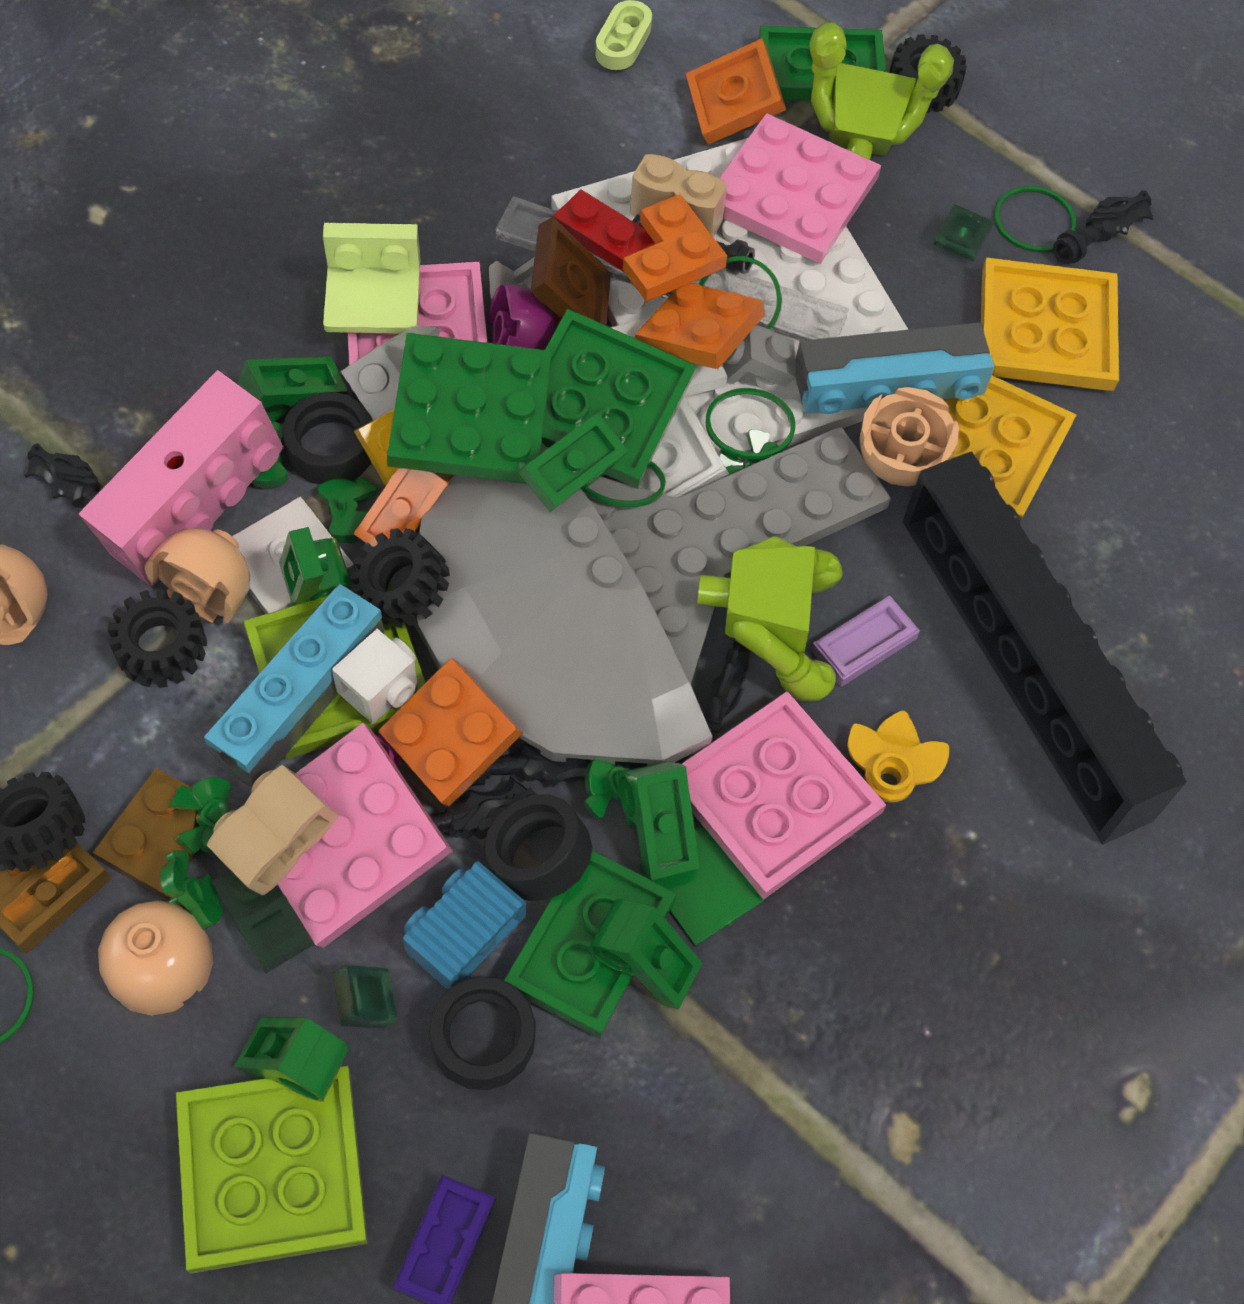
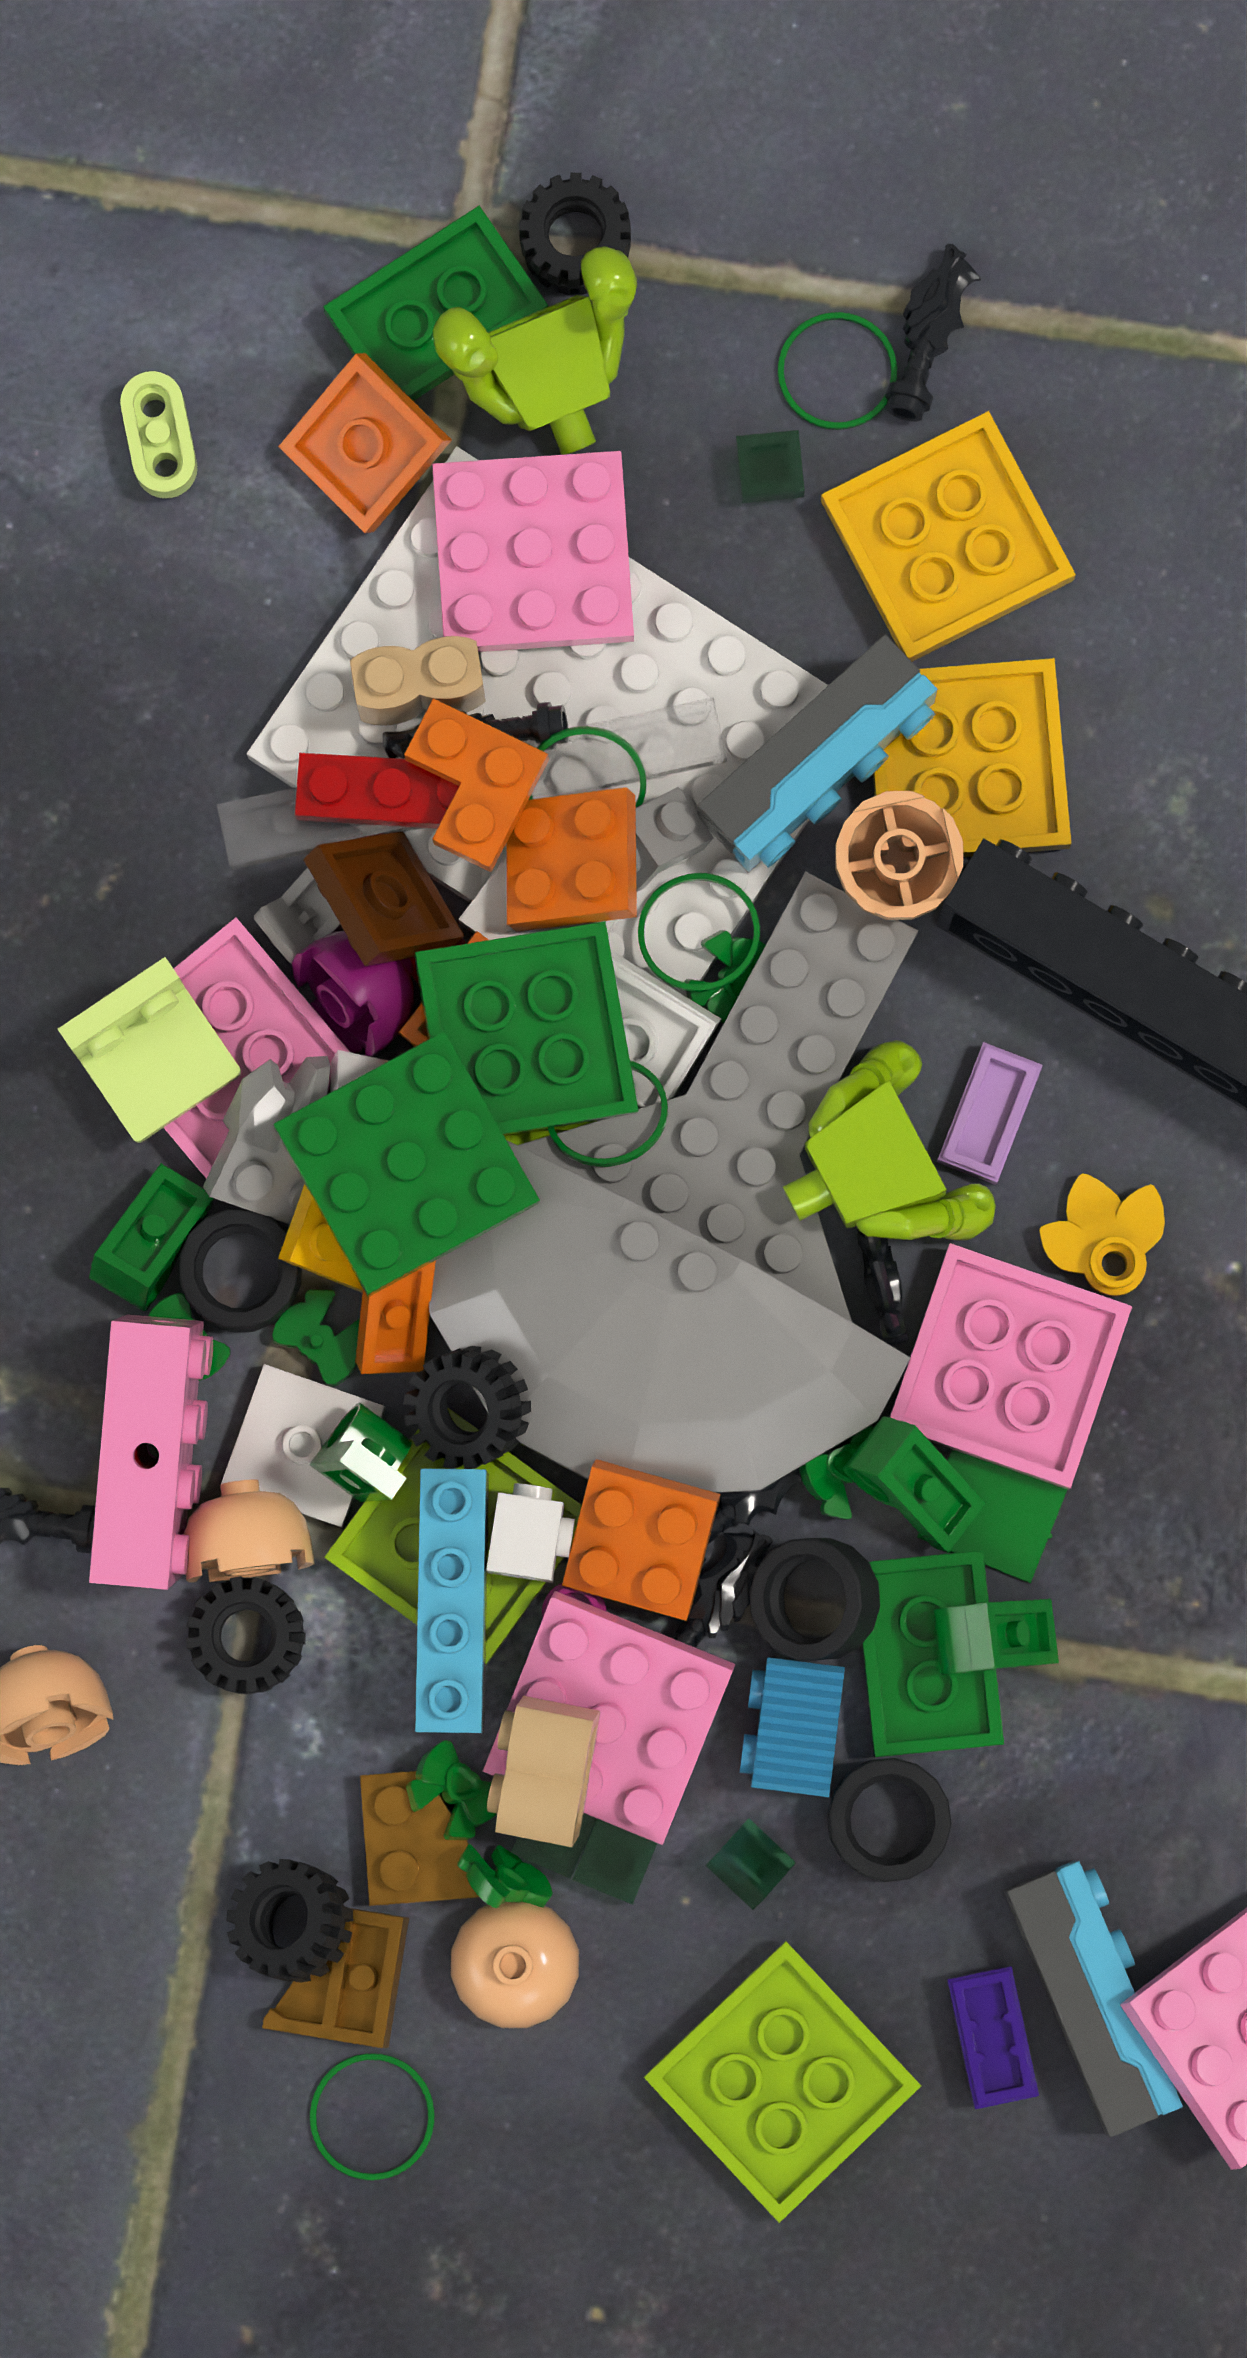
camera: 25 degrees left, 20 degrees up
green plate [234,1017,350,1102] -> none
green plate [518,412,629,512] -> none

